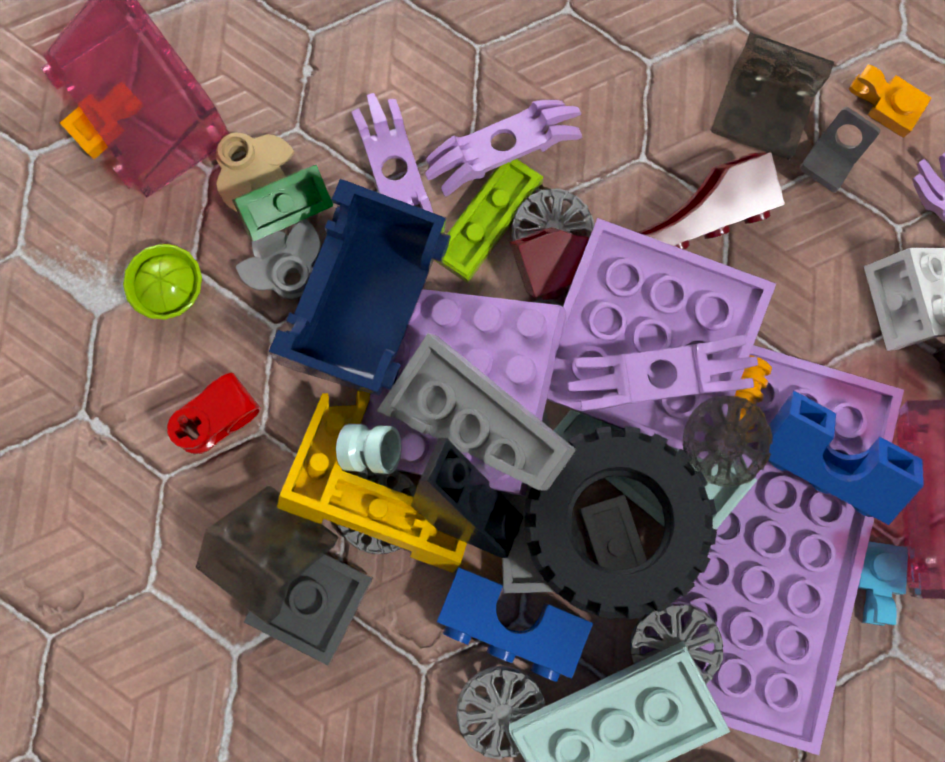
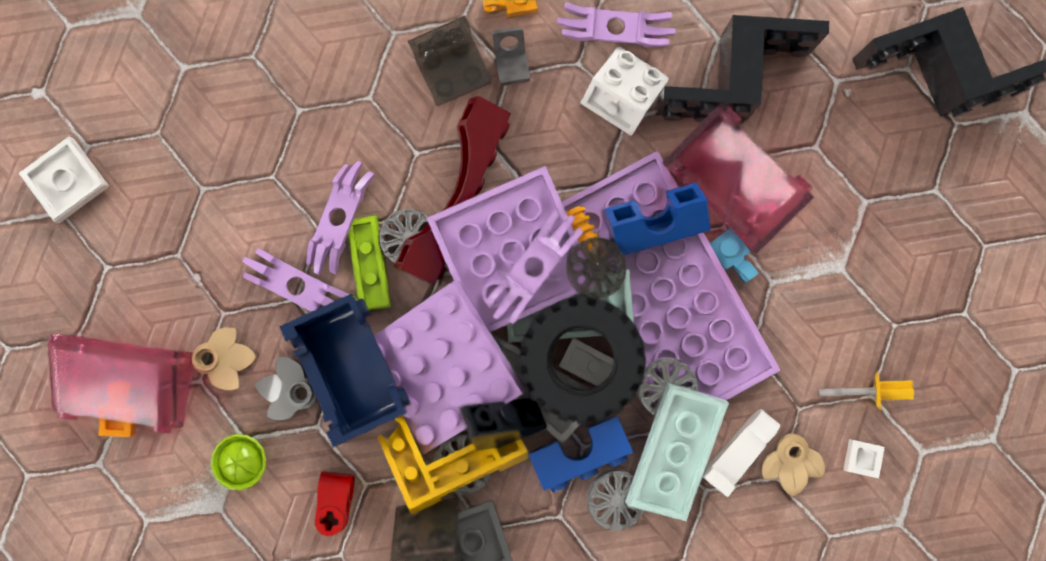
camera: 40 degrees left, 5 degrees up
green plate [232,165,334,242] -> none
light aqua wheel [336,423,402,474] -> none
light grey wing [377,333,576,490] -> none

